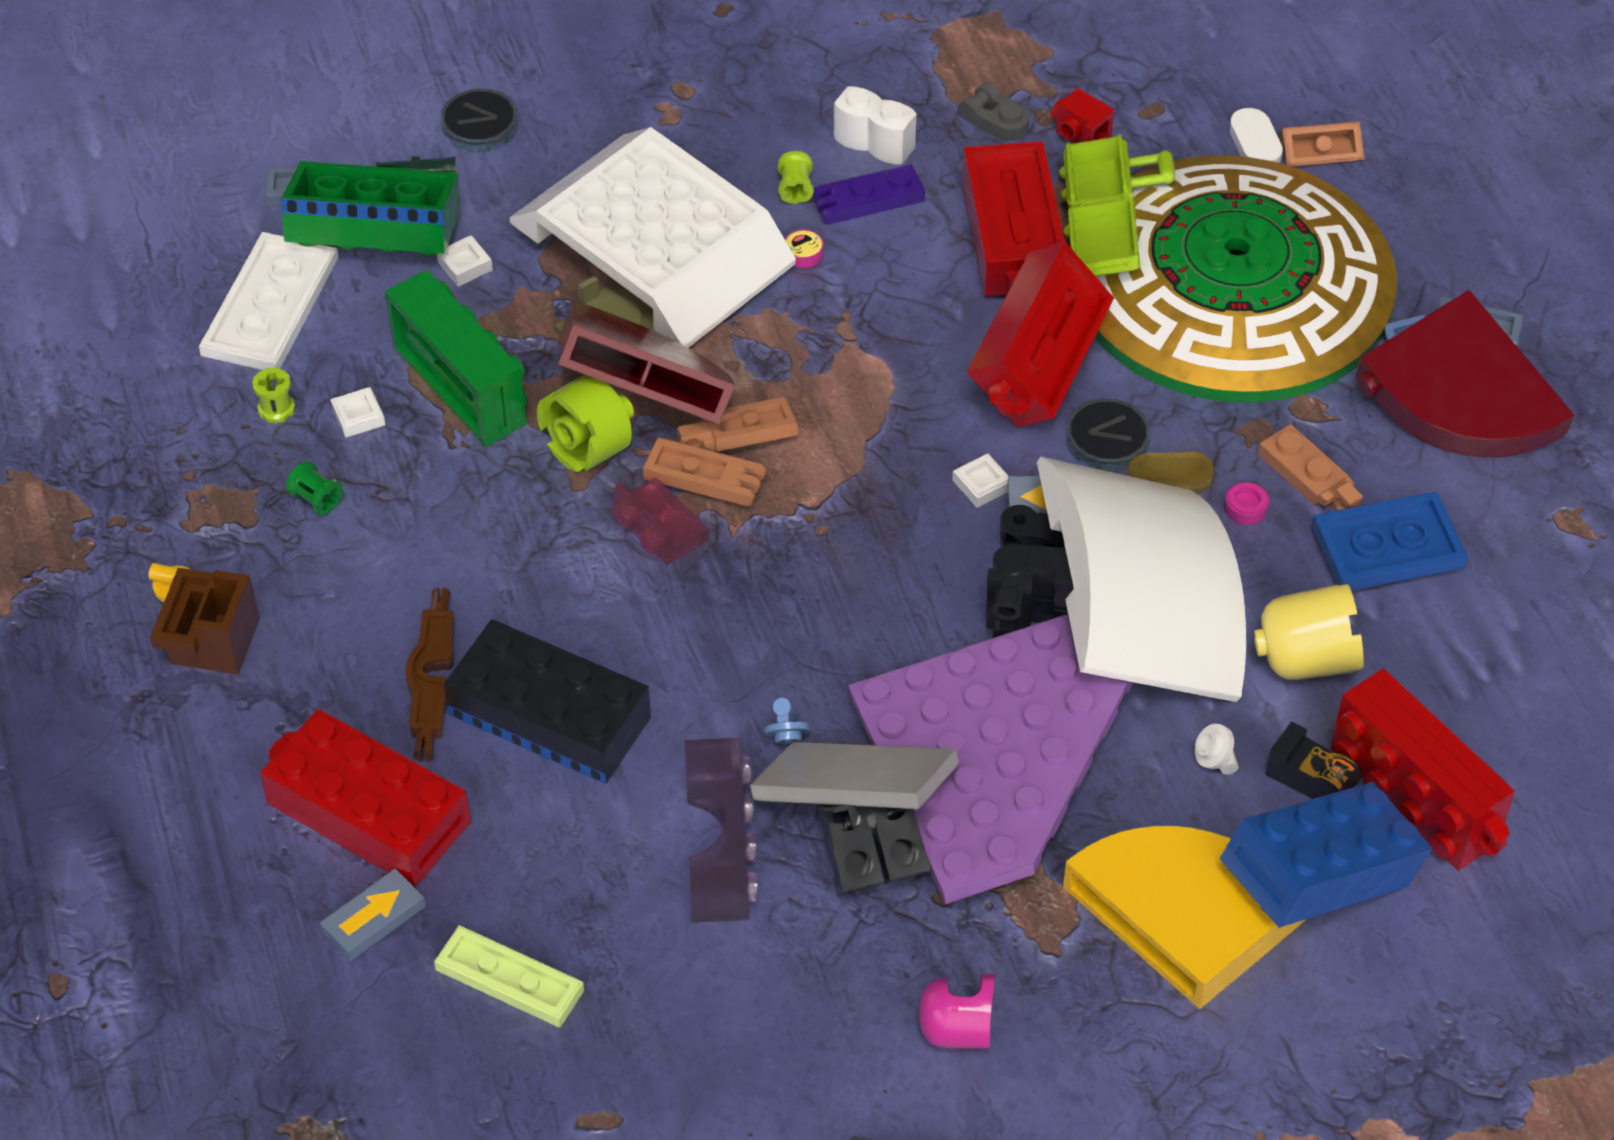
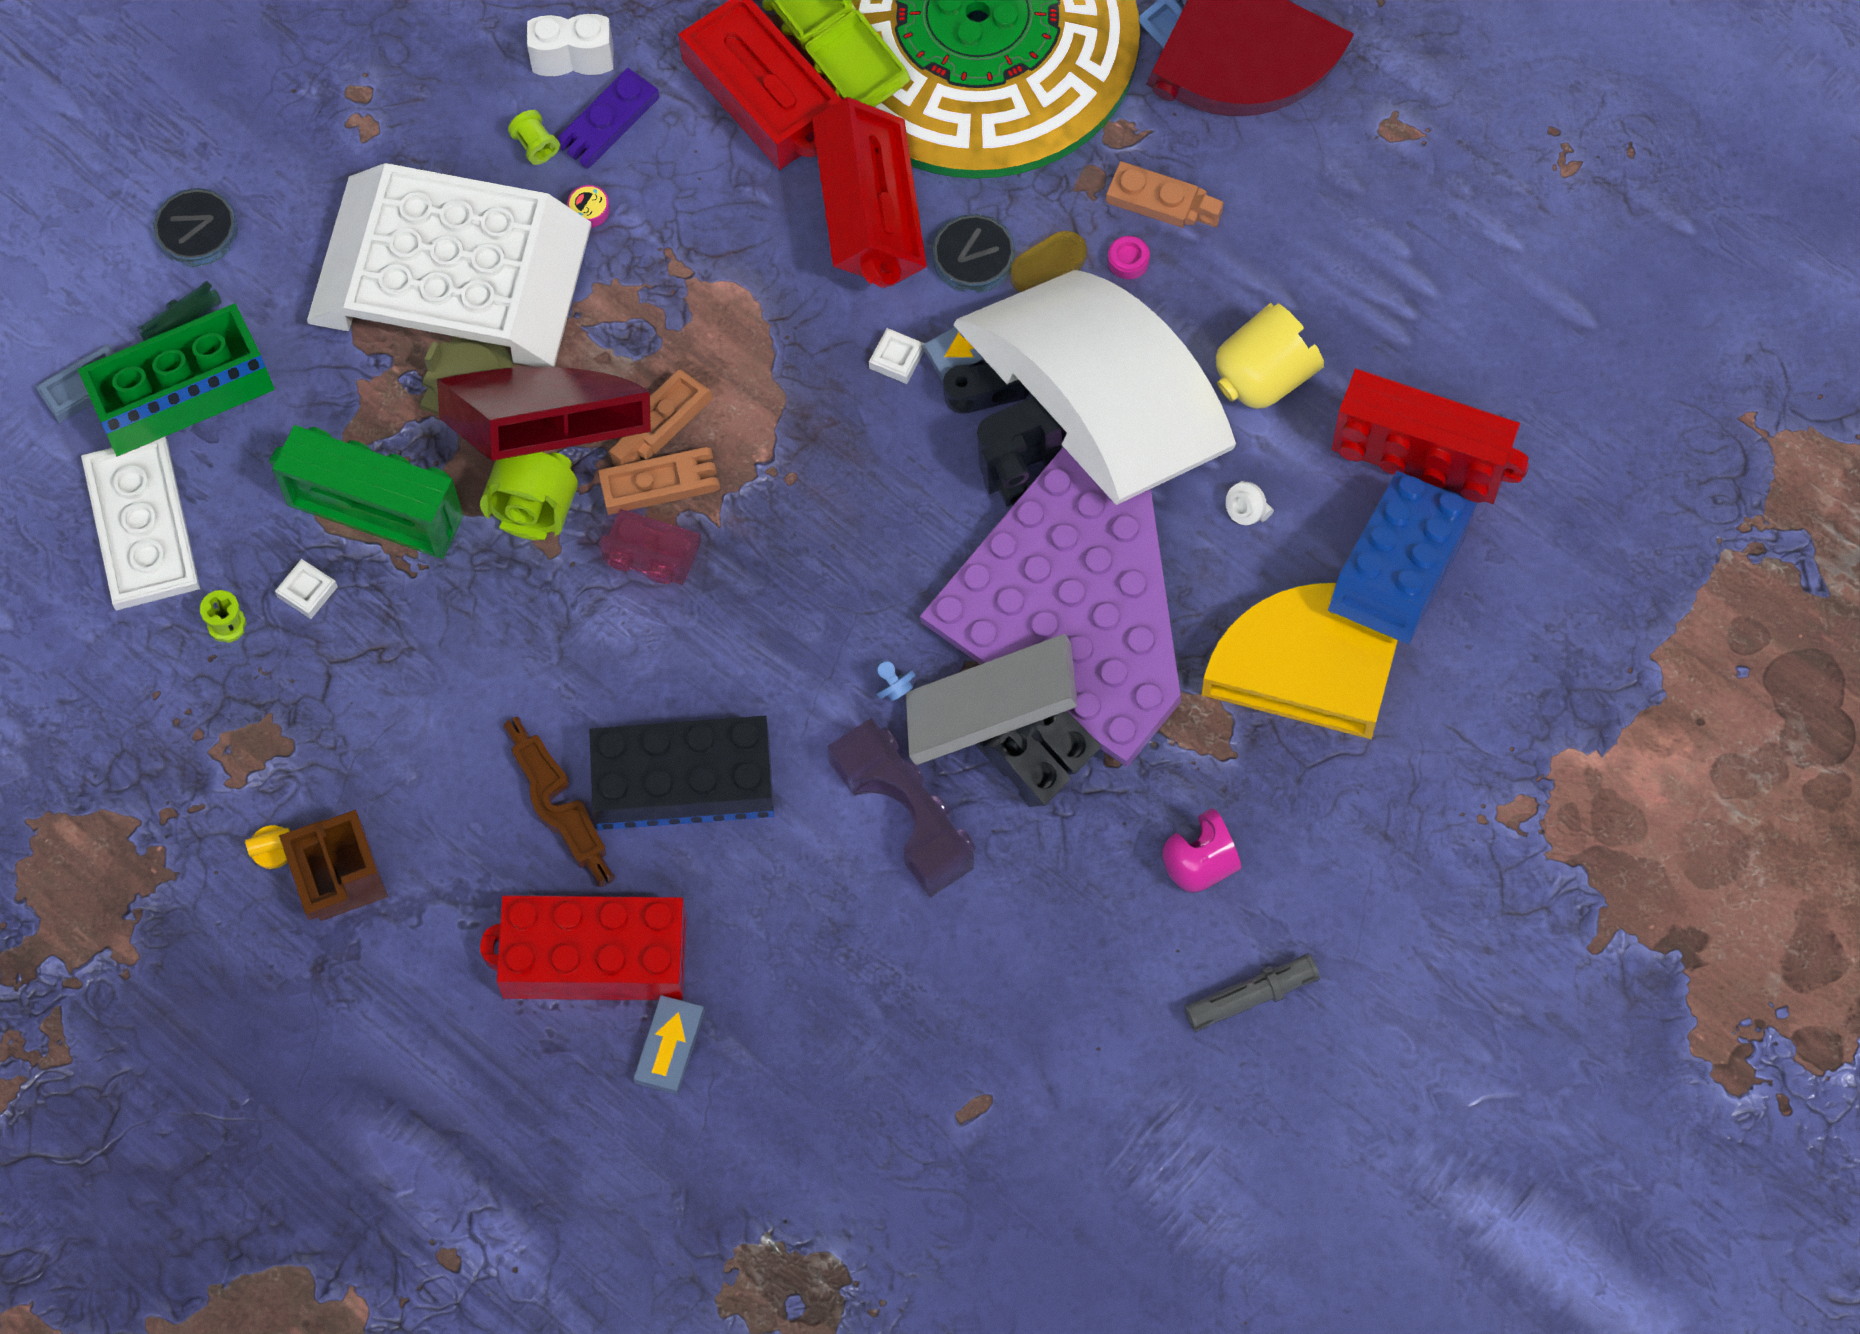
camera: 30 degrees left, 15 degrees up
green bush [286,461,344,516] -> none
yellowish green tile [434,925,584,1028] -> none
white tile [437,235,493,287] -> none
black leg [1266,721,1362,799] -> none
blue plate [1312,491,1468,590] -> none

